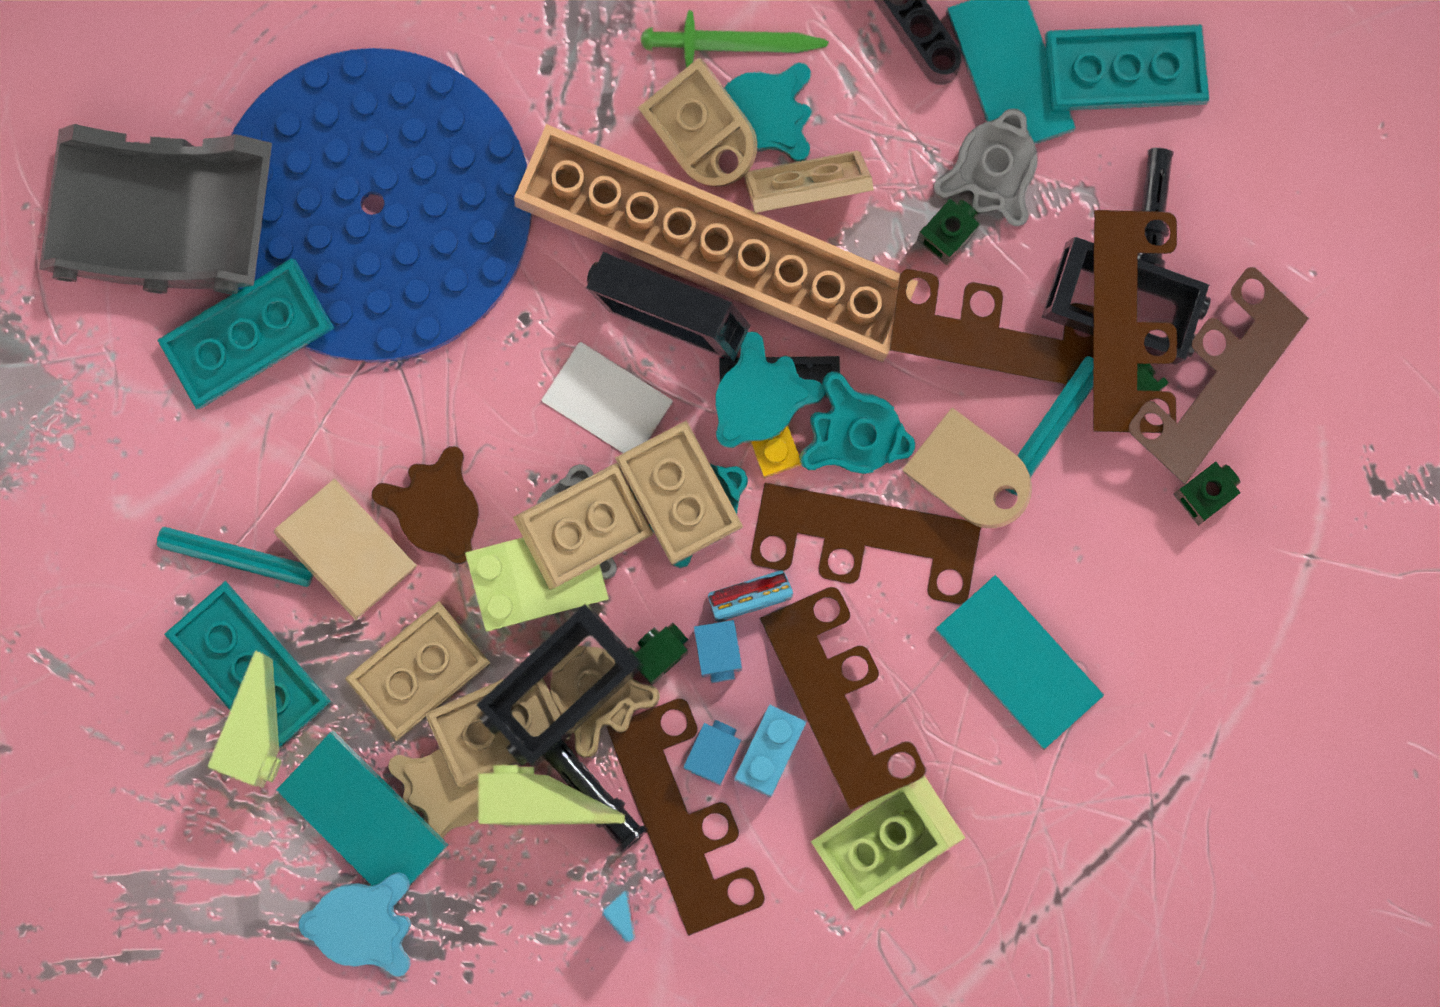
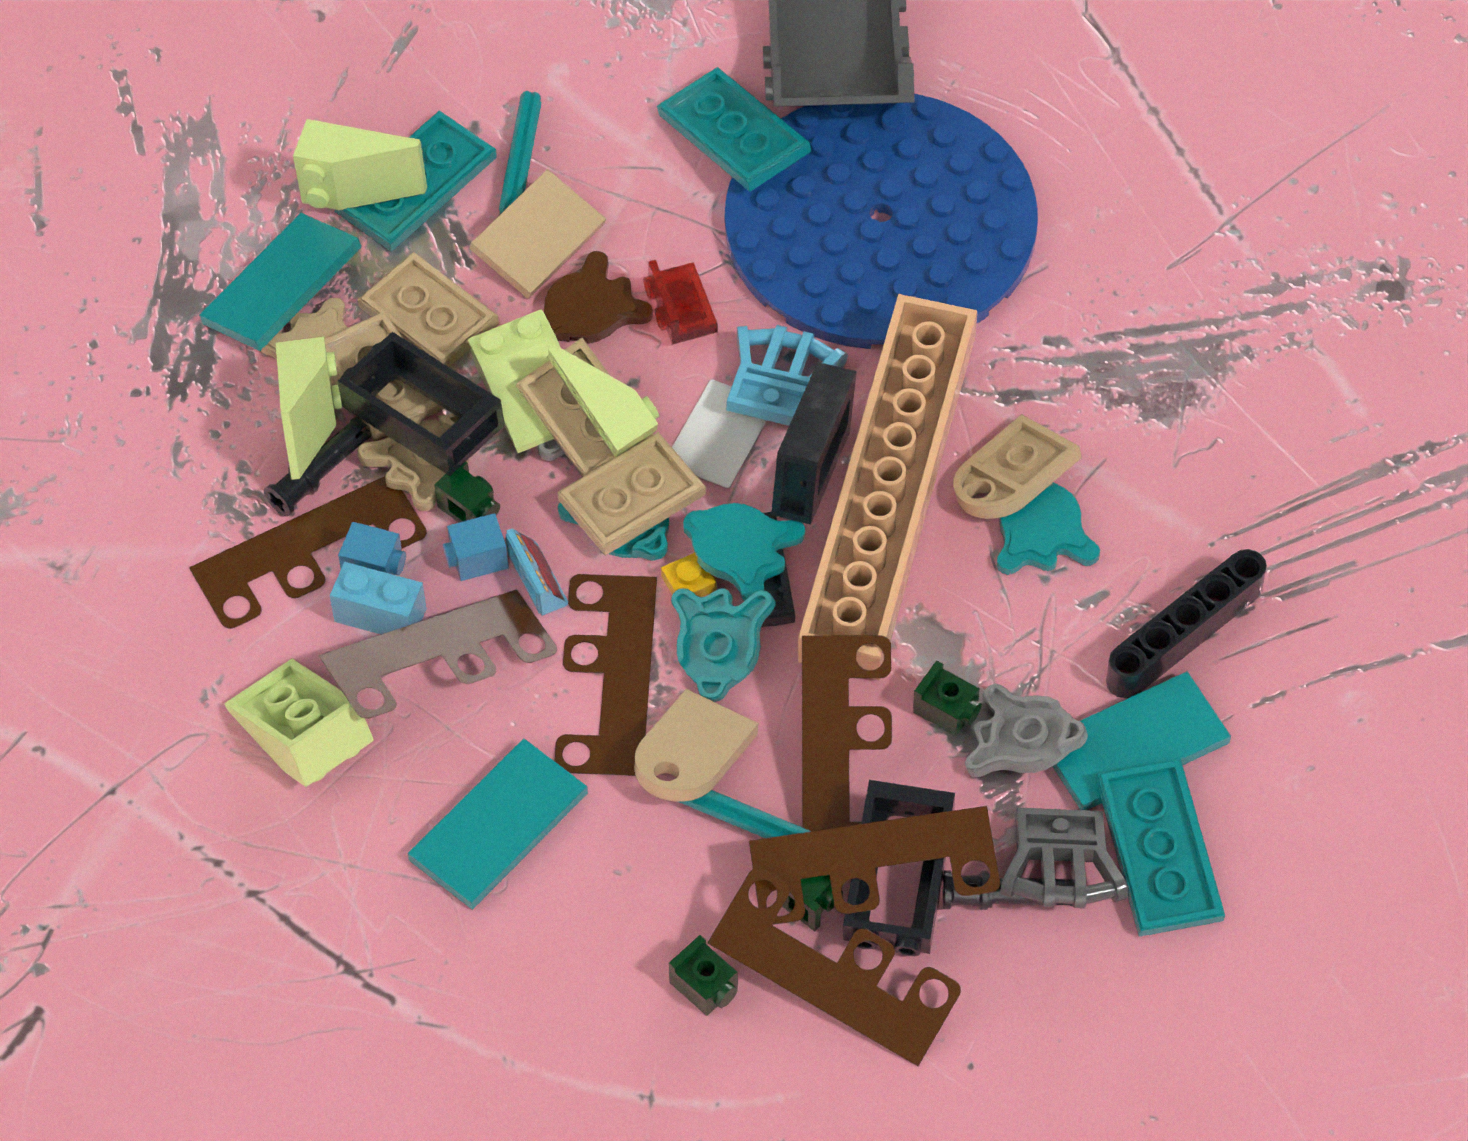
camera: 85 degrees right, 25 degrees down
medium azure tile [299,872,411,977] -> none
medium azure slope [602,891,636,943] -> none
bright green sword [641,10,829,68] -> none
tan tile [744,151,874,213] -> none
none -> yellowish green slope [547,345,659,457]
none -> clear red bracket [643,259,718,345]
none -> medium azure plate [726,325,848,426]
none -> dark grey plate [1000,808,1128,909]

